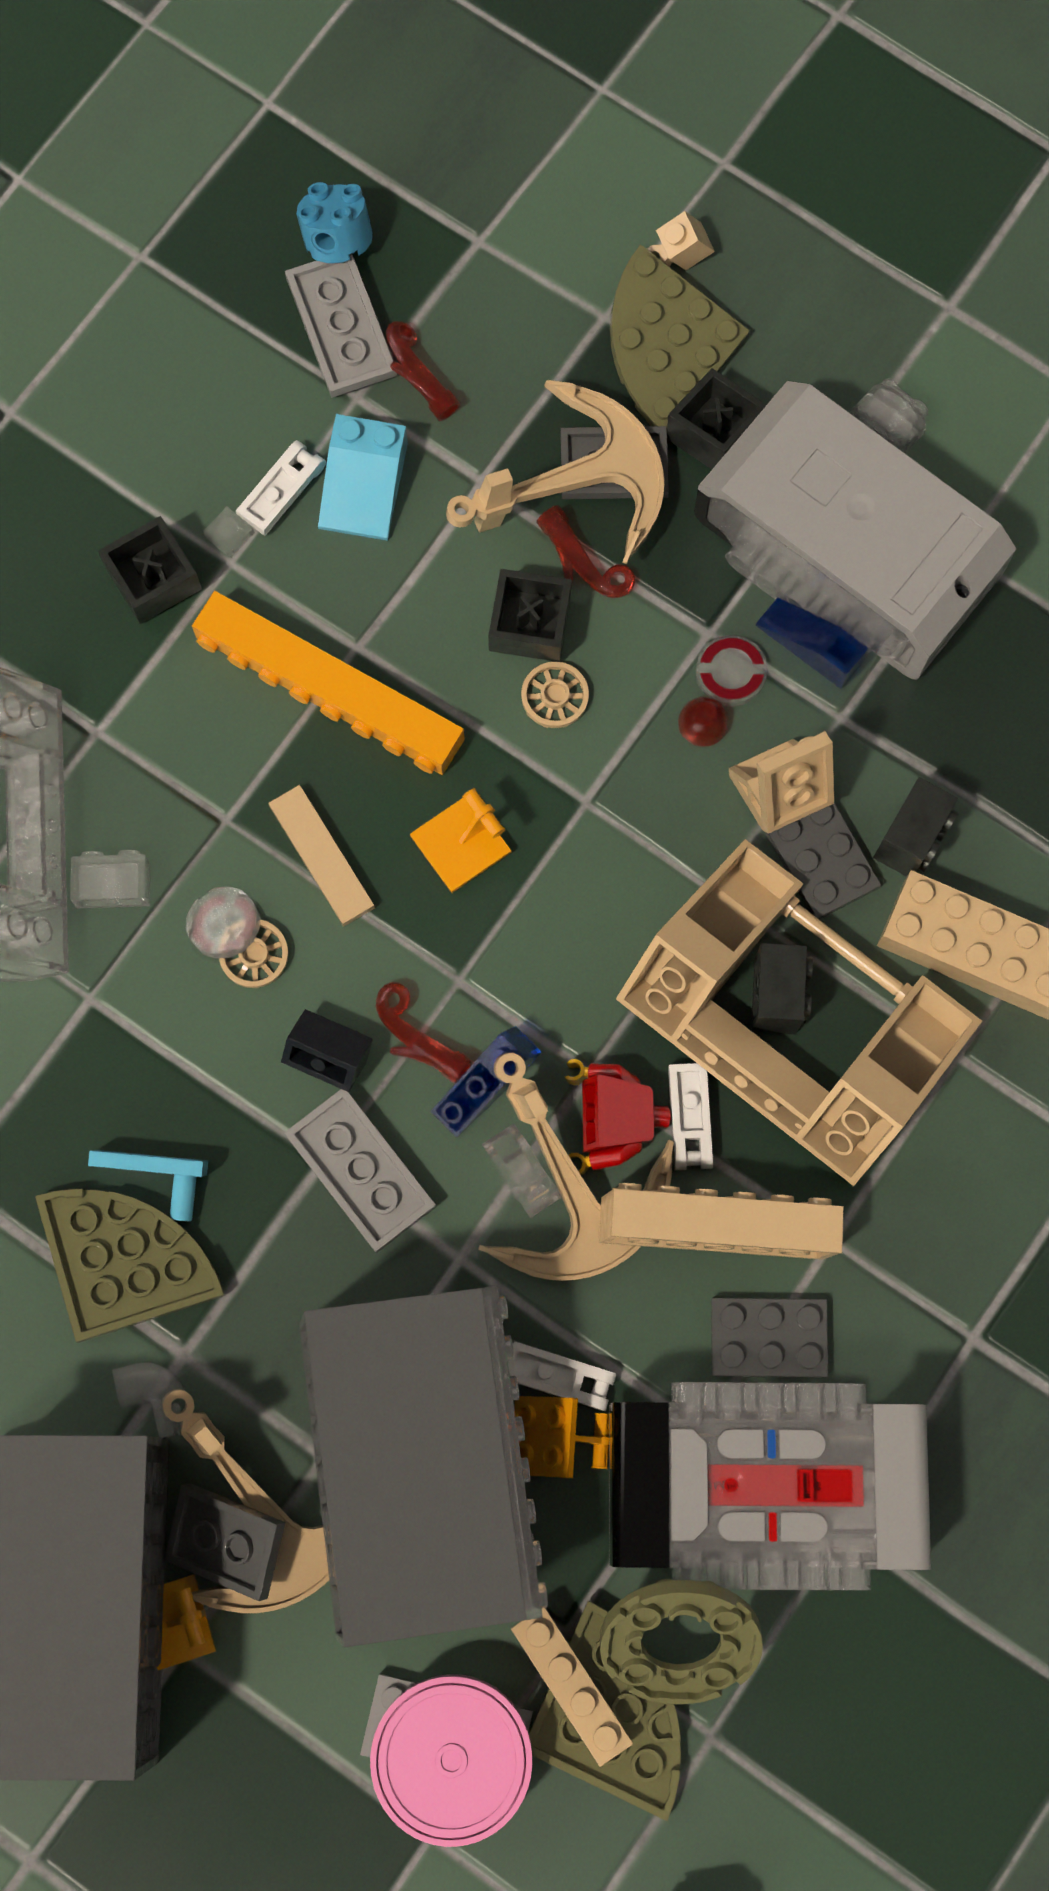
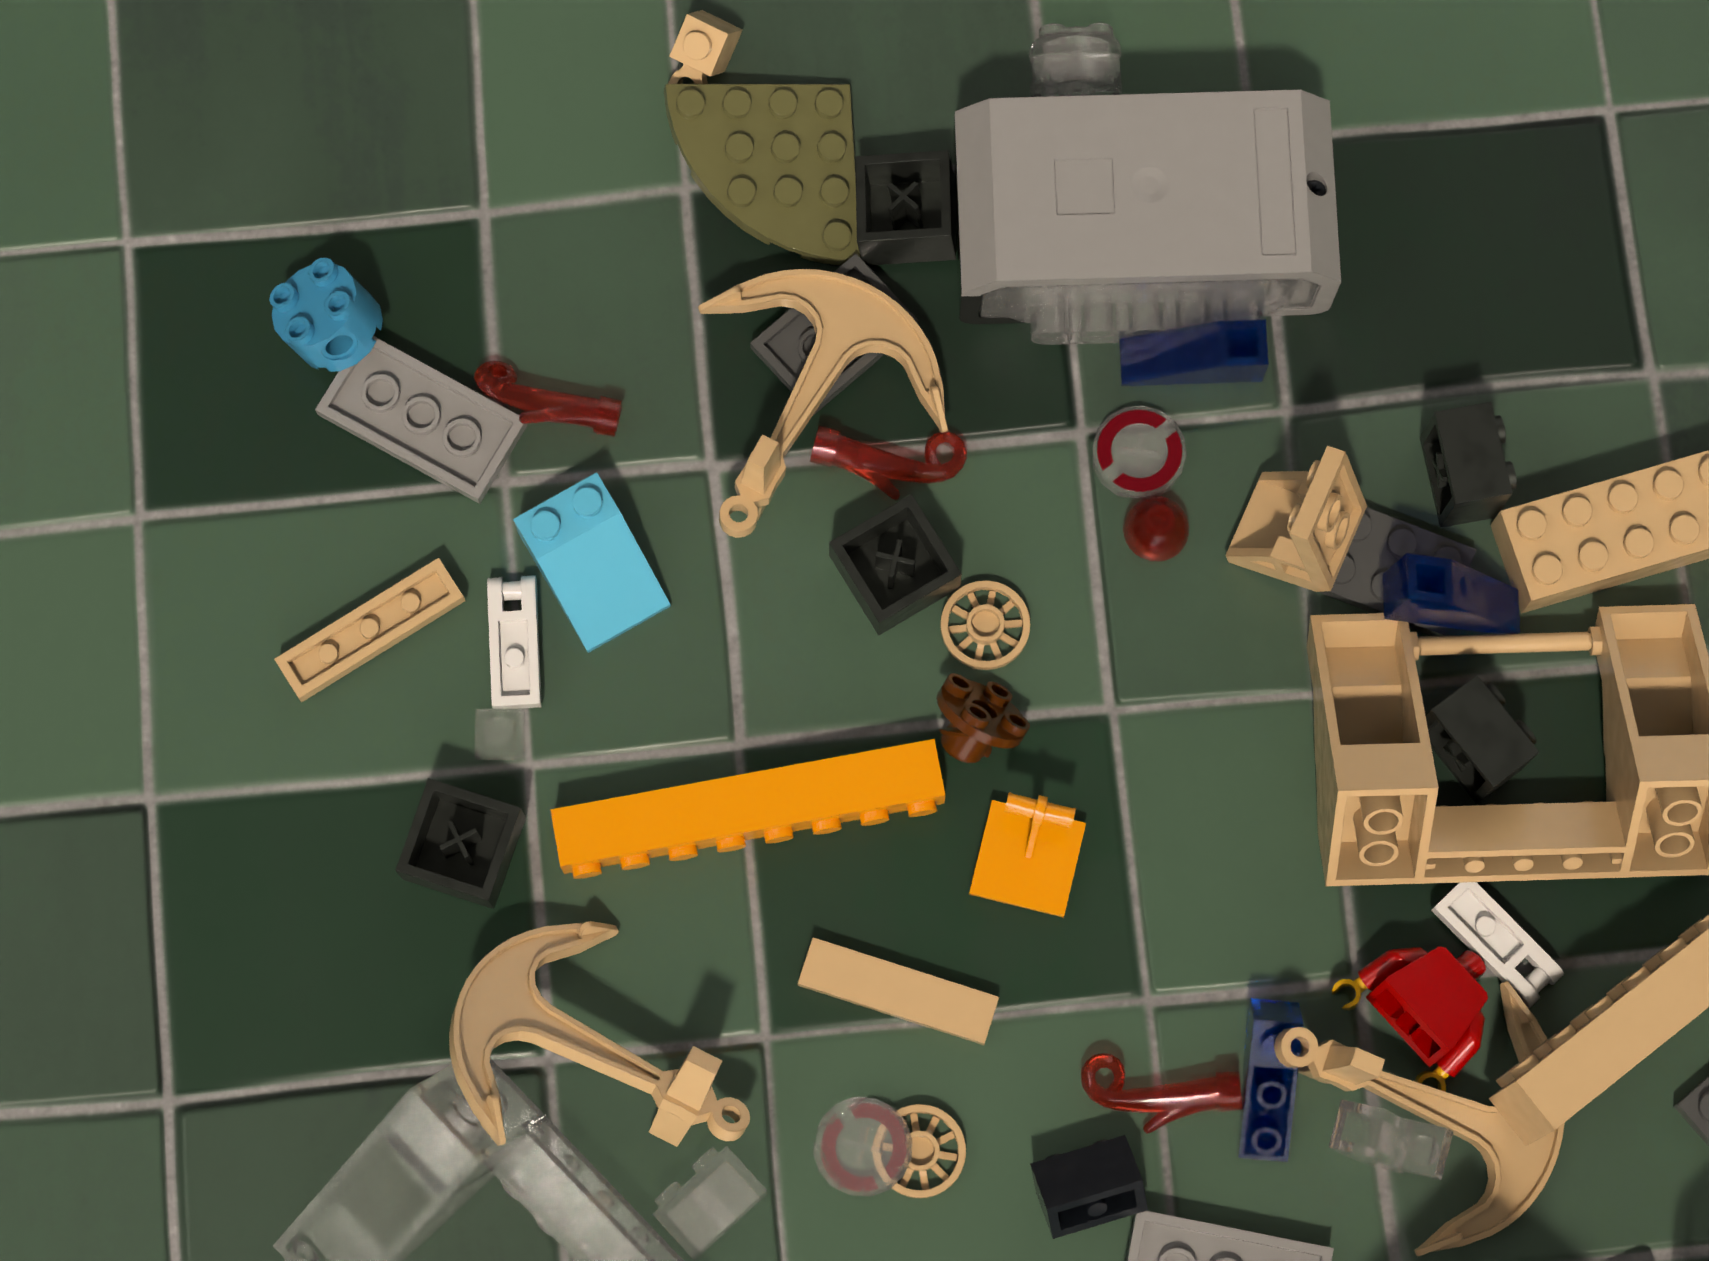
camera: 40 degrees left, 0 degrees up
none -> tan plate [274,558,465,702]
none -> tan piece [449,921,750,1147]
none -> reddish brown plate [936,673,1030,763]
none -> clear blue slope [1383,553,1520,634]

